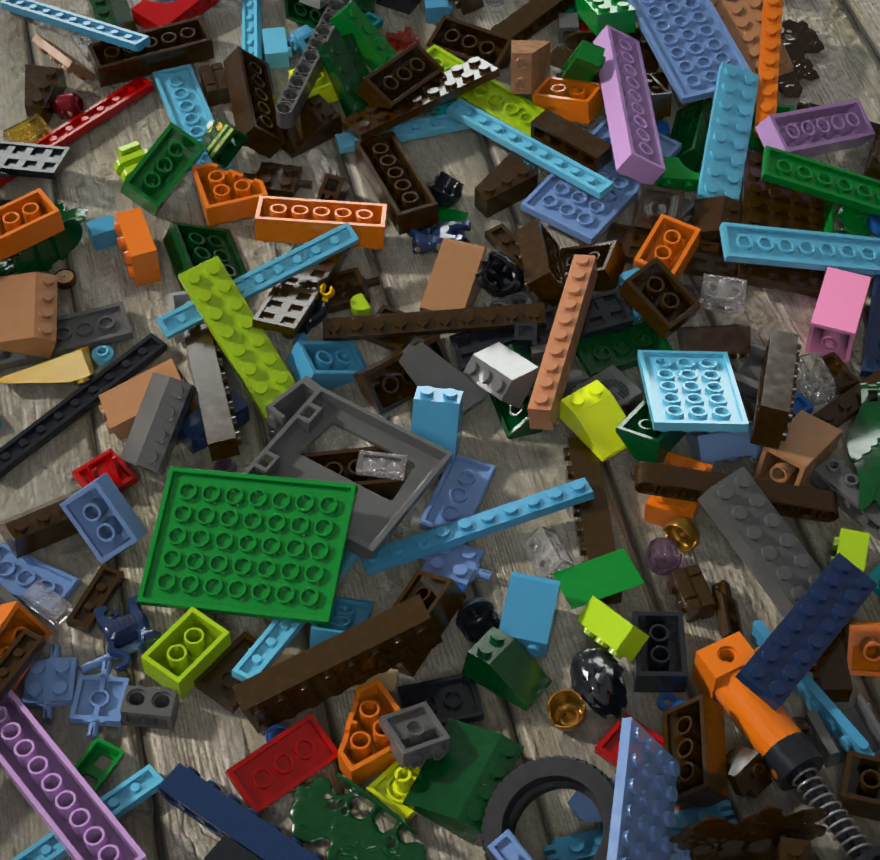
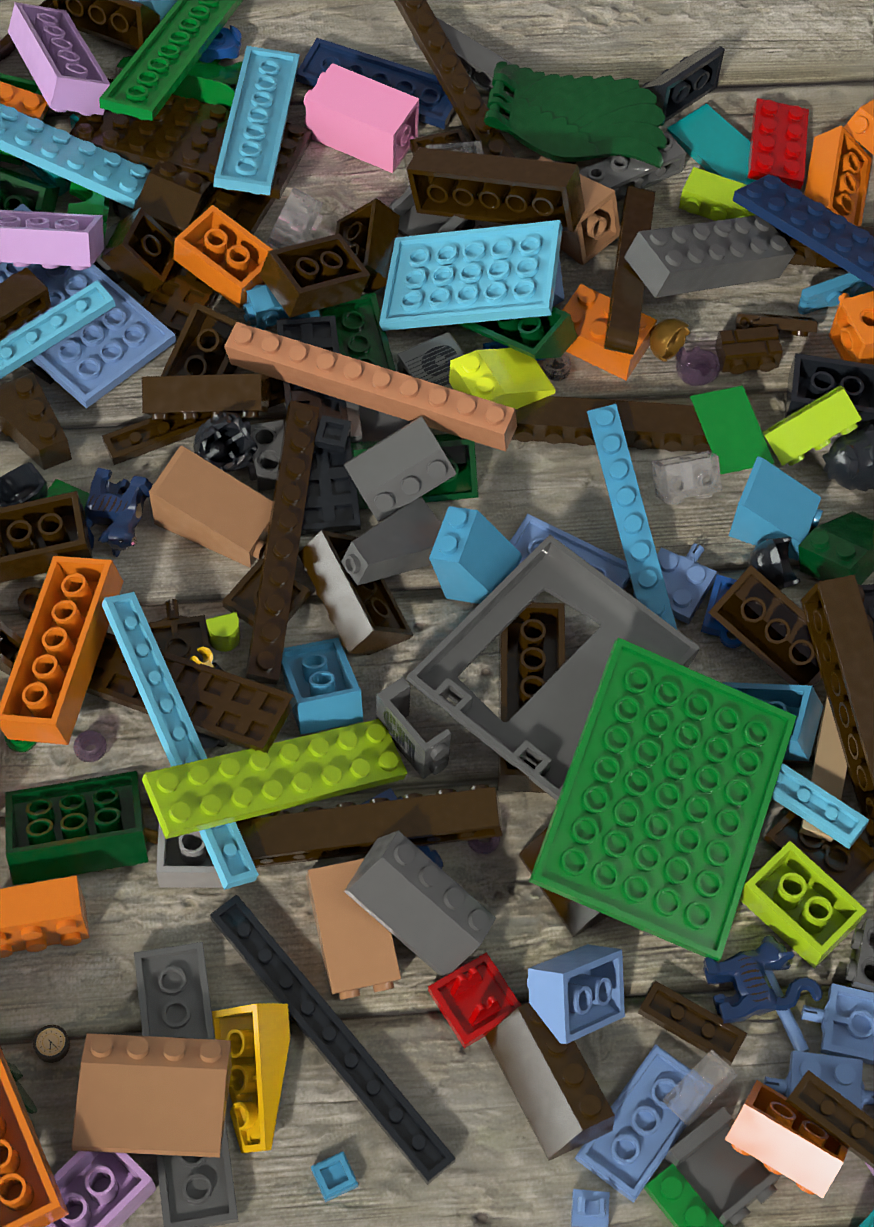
camera: 85 degrees left, 10 degrees up
medium azure plate [91,345,114,366] -> none
clear plate [356,450,408,480] -> none
none -> clear purple plate [73,730,107,762]

